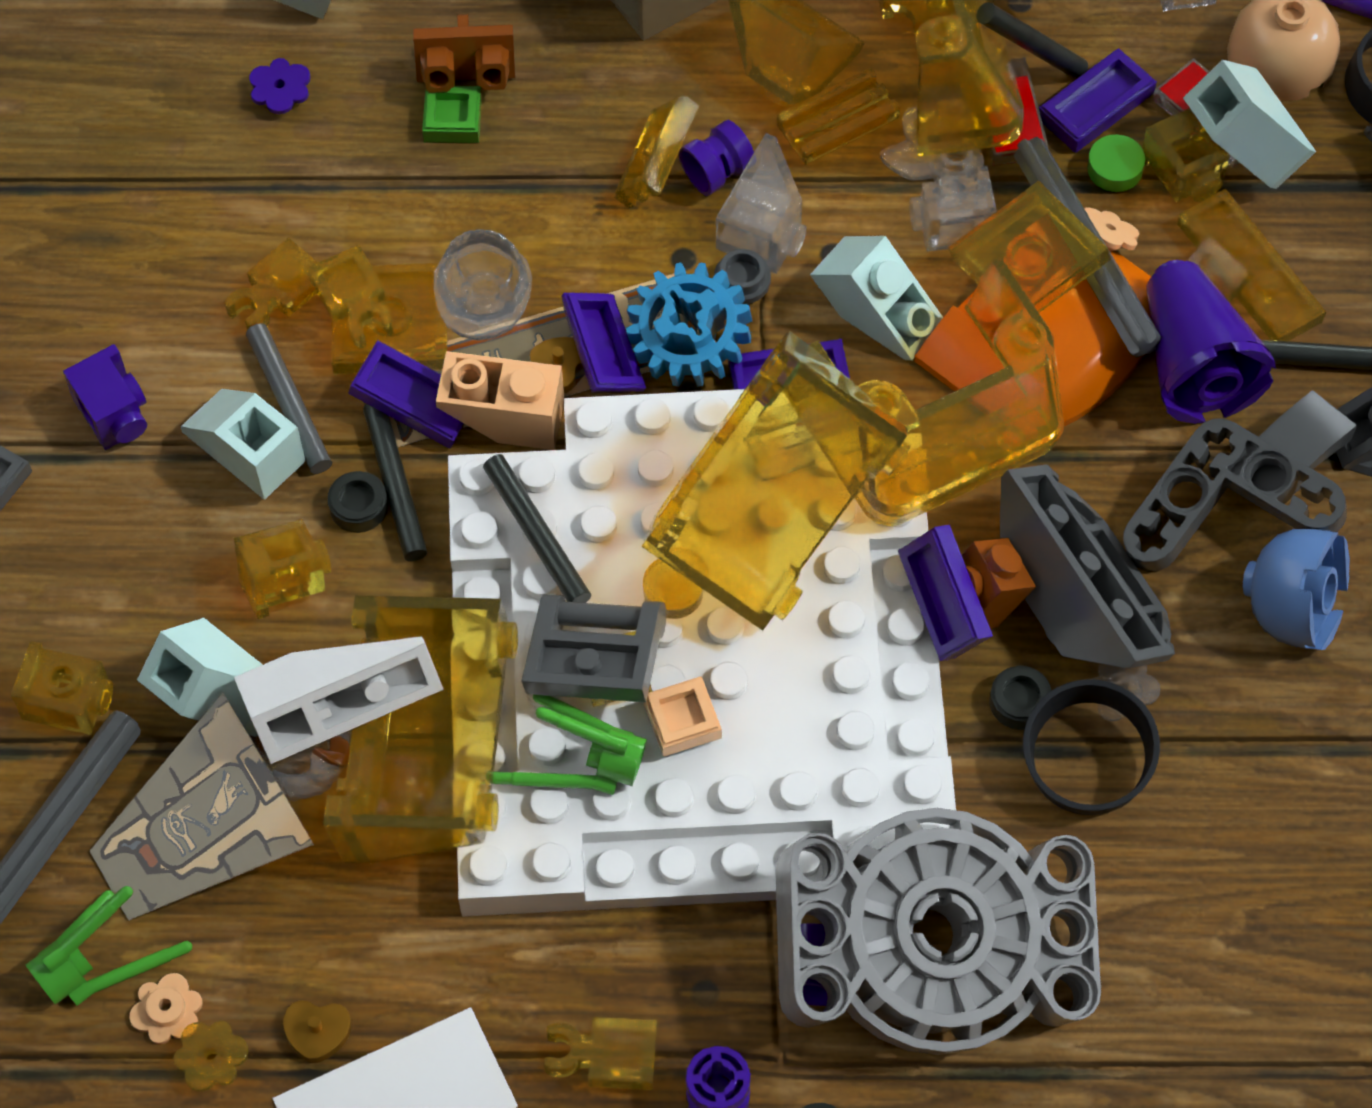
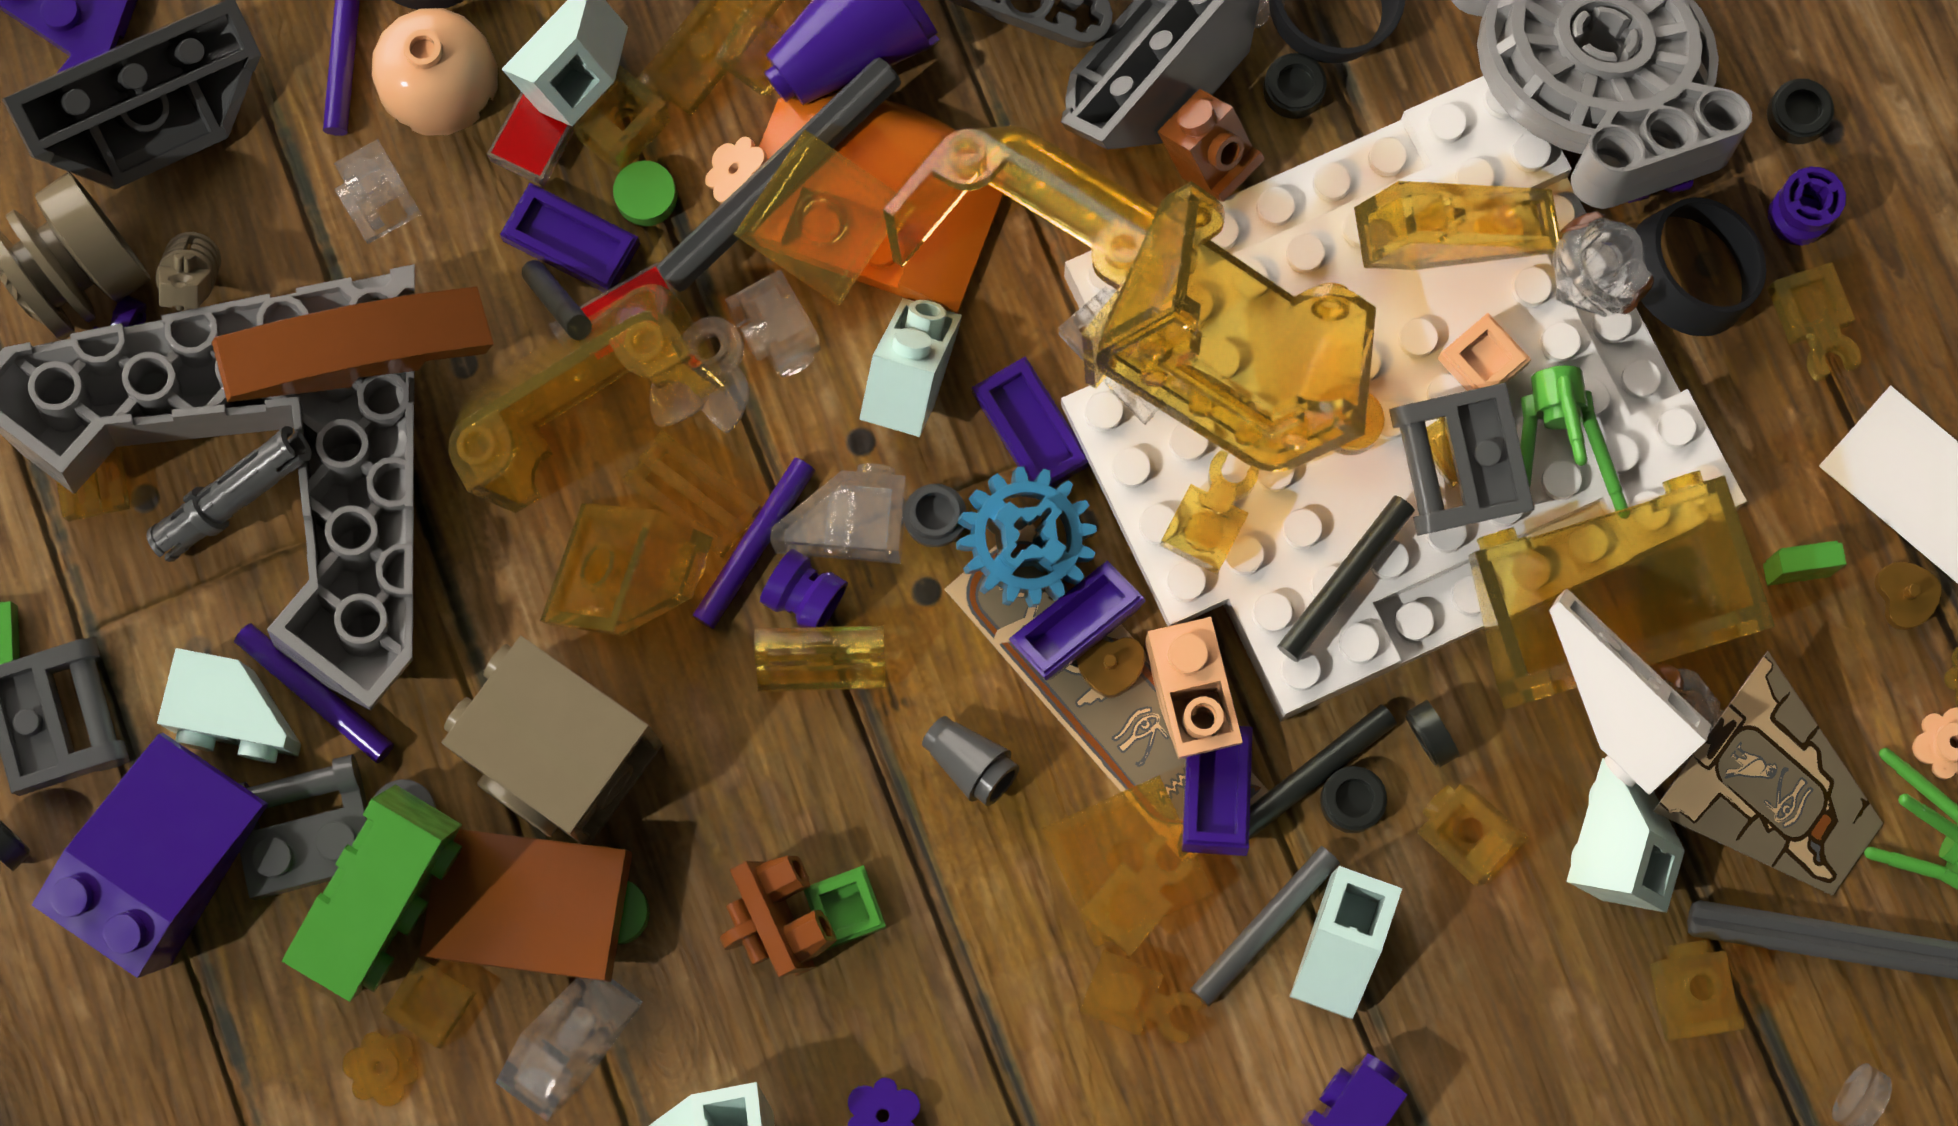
camera: 110 degrees left, 15 degrees up
clear piece [434,229,532,341] -> none
dark purple tile [898,525,993,661] -> none
none -> dark purple bar [692,457,815,629]
none -> dark grey cone [922,716,1019,806]
none -> clear yellow plate [1160,450,1259,575]
none -> clear yellow slope [1354,181,1562,270]
none -> pearl dark grey tile [1406,700,1460,767]
none -> clear hair [1552,211,1654,317]
none -> black tyre [1627,197,1766,336]
none -> bright green tile [1763,540,1847,586]

